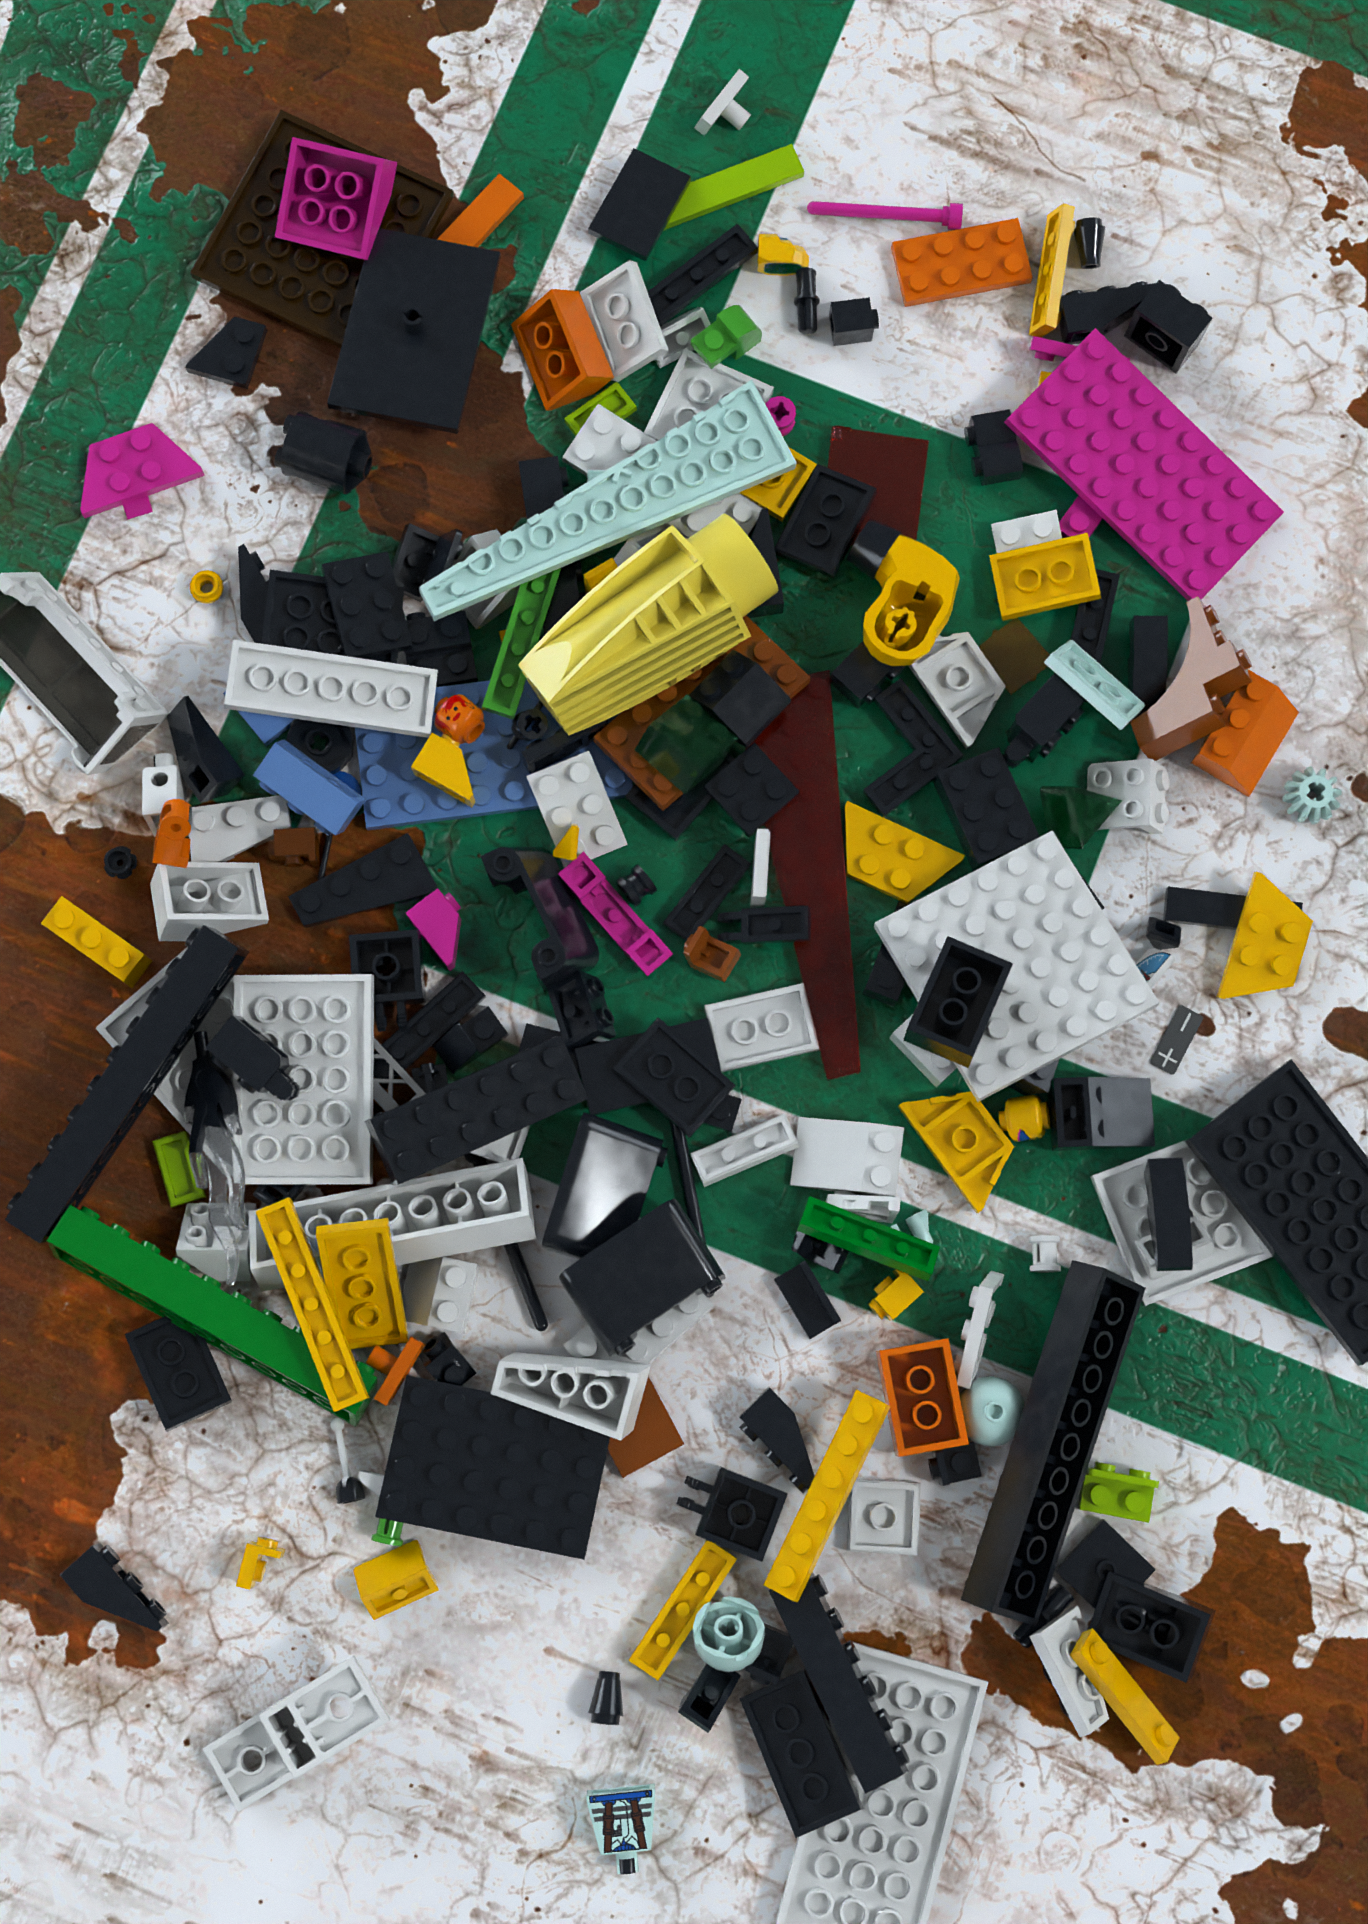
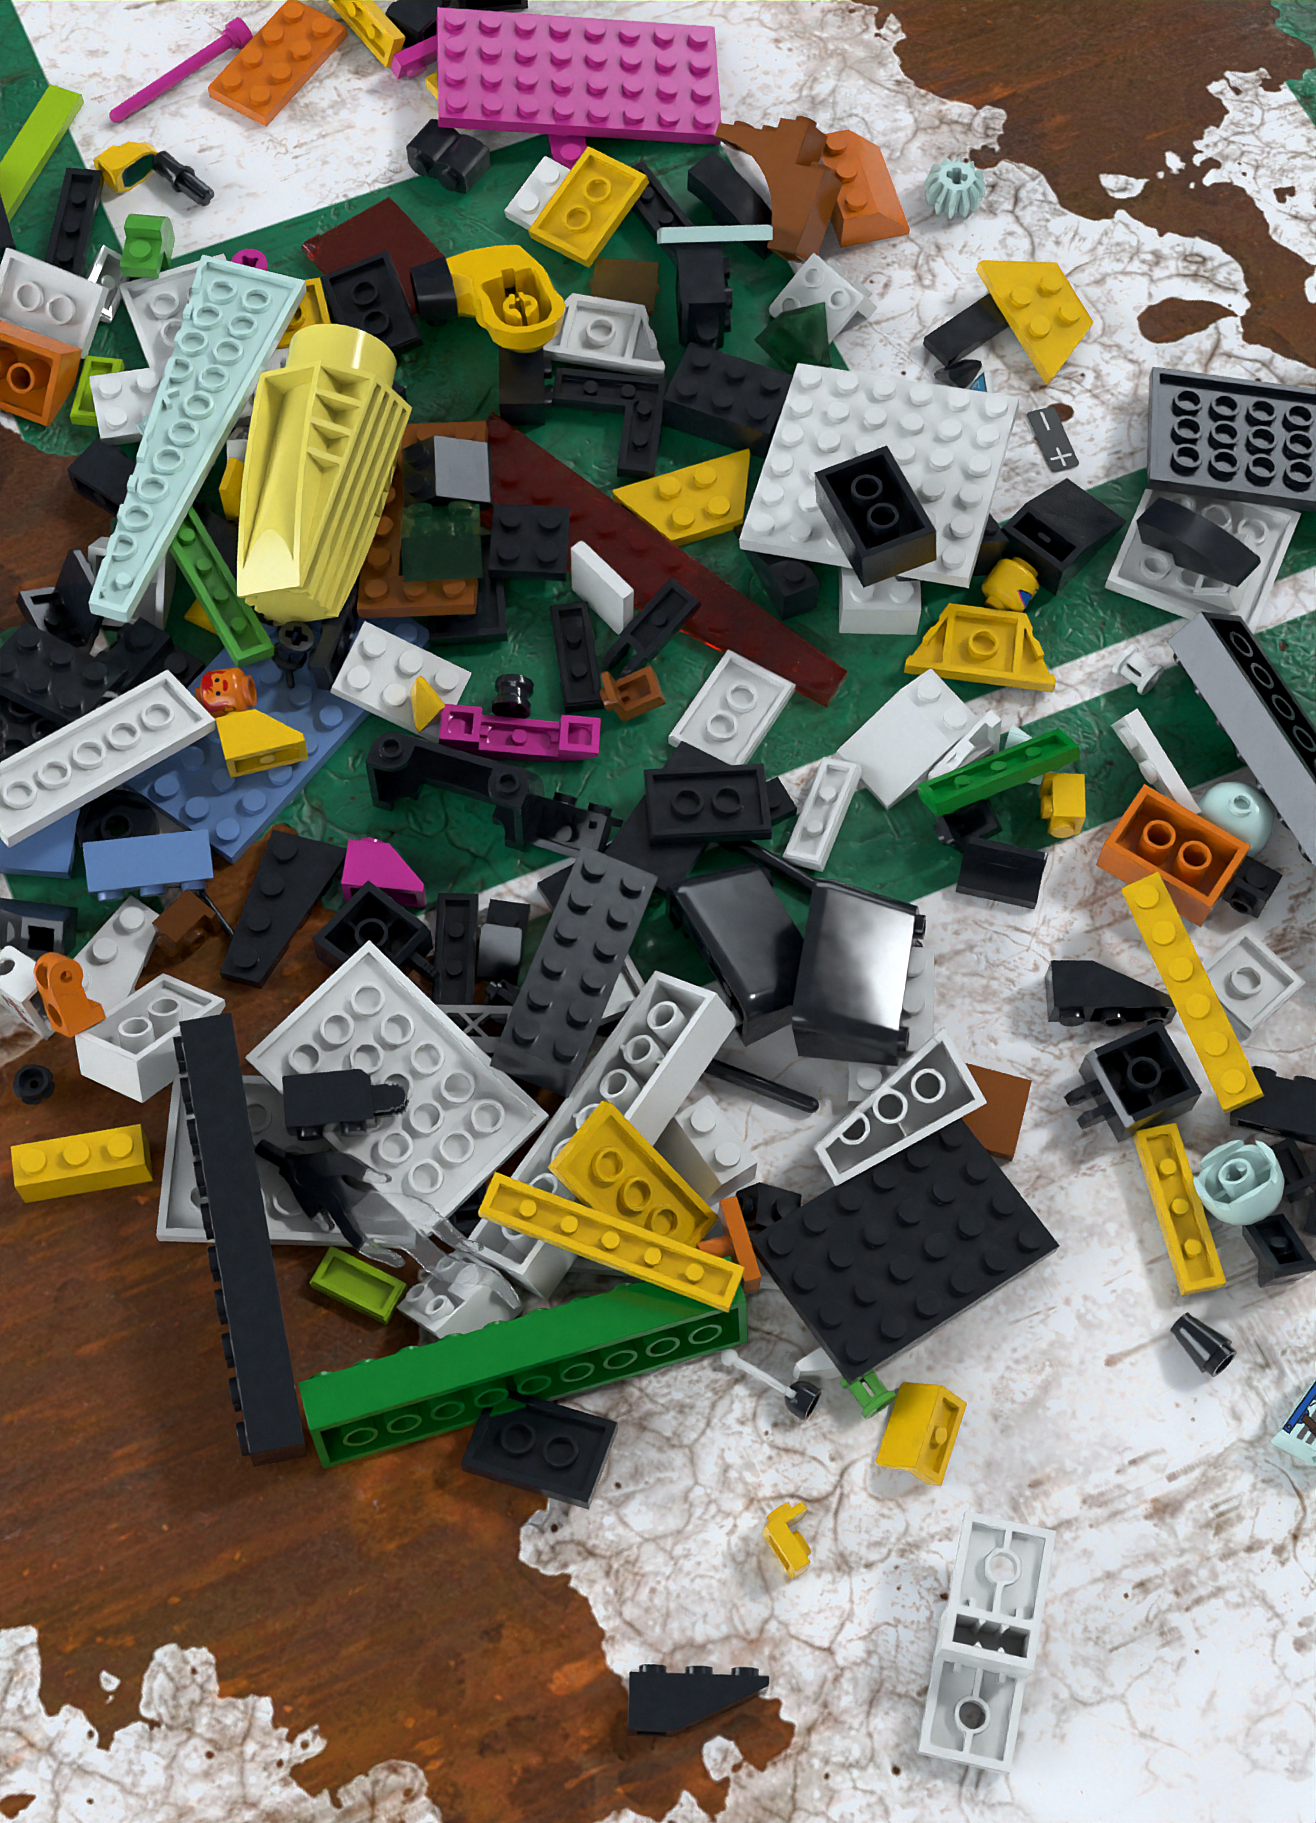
camera: 45 degrees left, 15 degrees down
black brick [829,297,879,346] -> none

